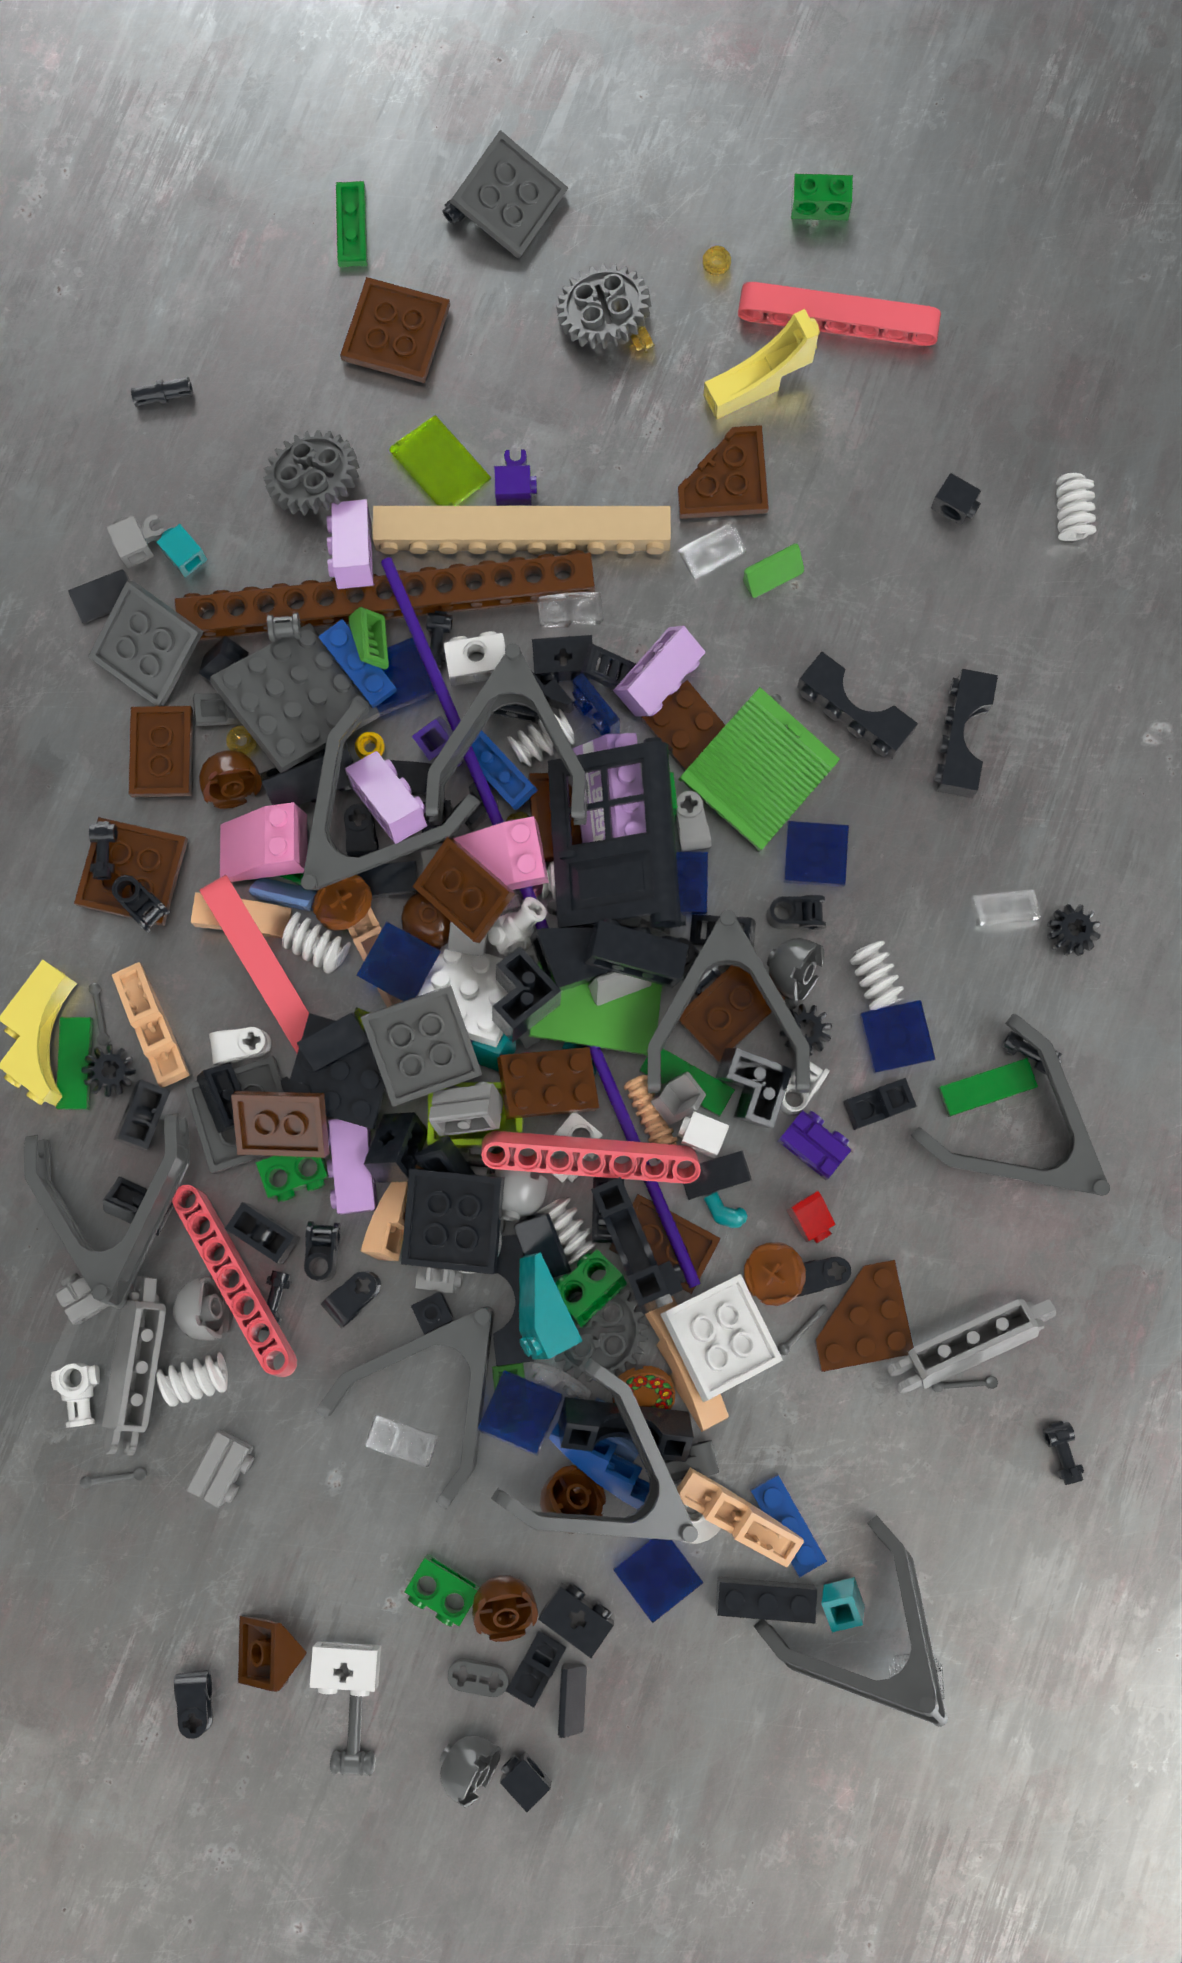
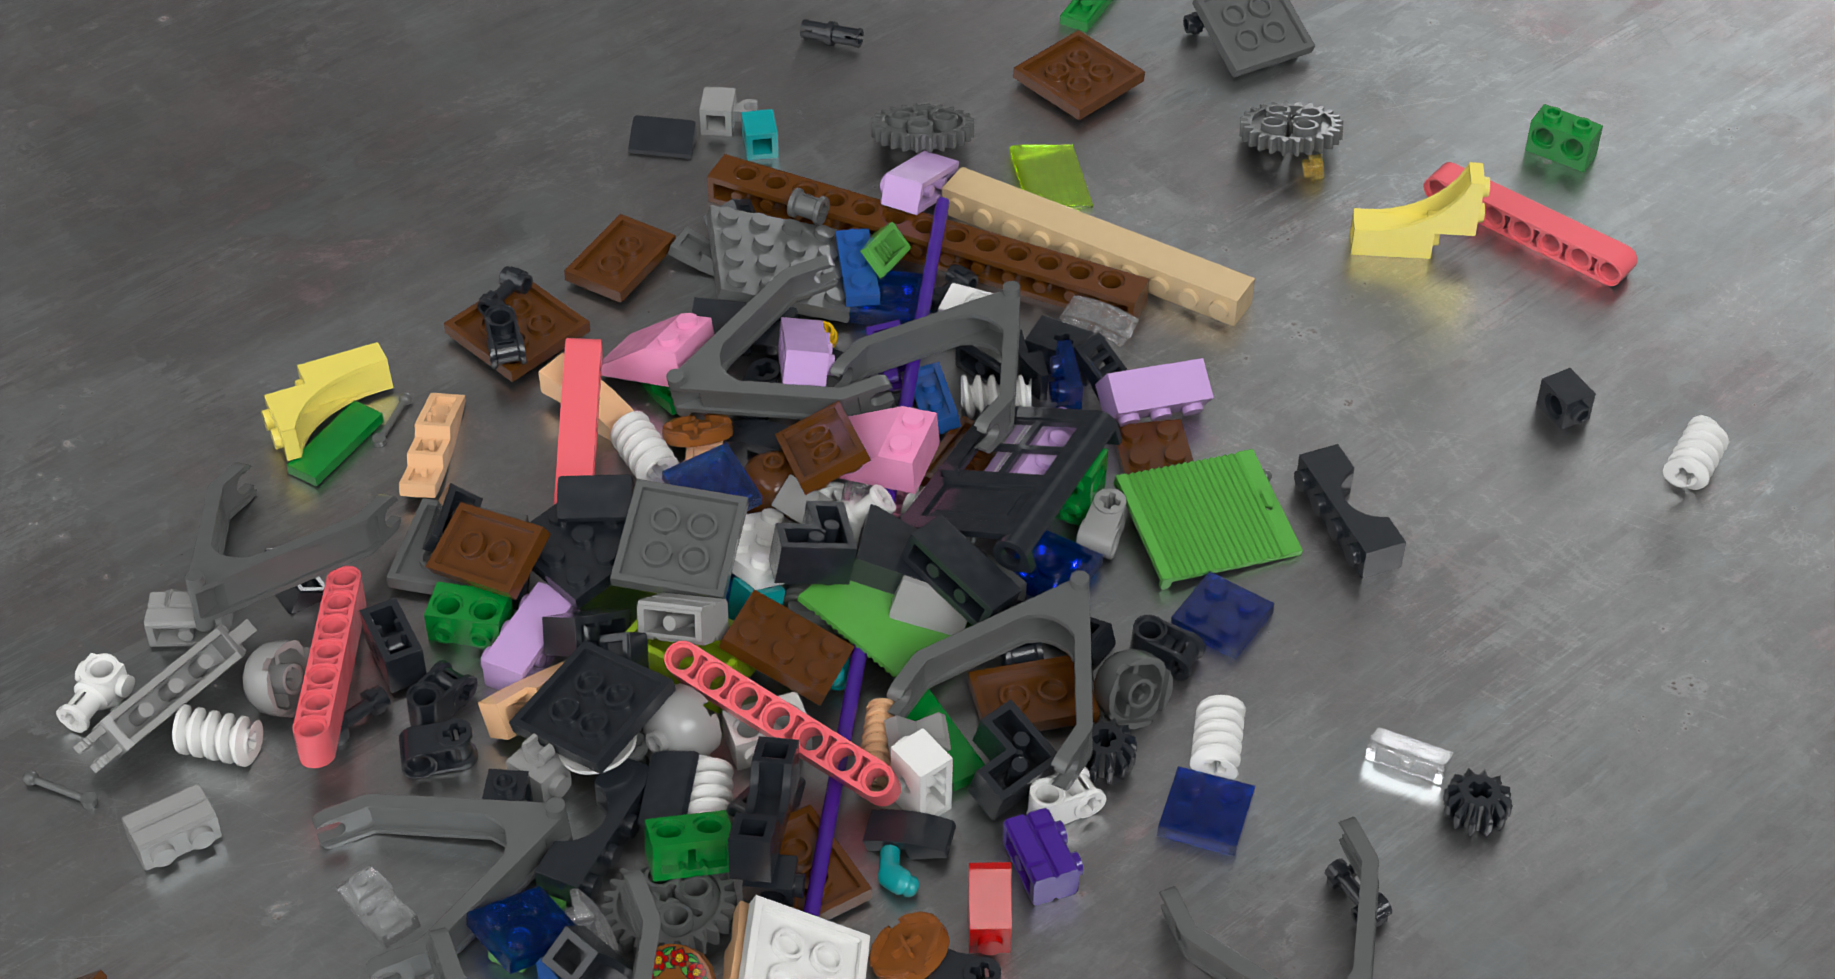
camera: 25 degrees right, 35 degrees down
black gear [81,1044,136,1098] -> none
dark grey plate [88,580,204,706] -> none
black brick [114,1080,170,1150] -> none
reddish brown cylinder [199,750,262,809] -> none
white piece [209,1027,272,1065] -> none
clear yellow plate [226,725,257,755] -> none
medium blue slope [249,878,317,912] -> none
dark purple brick [494,449,537,506] -> none
teal slope [519,1252,583,1360] -> none
reddish brown plate [678,425,769,519] -> none
clear slope [678,523,746,579] -> none
clear yellow plate [702,246,731,276] -> none
bright green slope [743,543,804,598] -> none
black slope [843,1078,917,1130] -> none
black arch [934,669,998,798] -> none
green tile [938,1058,1038,1117] -> none

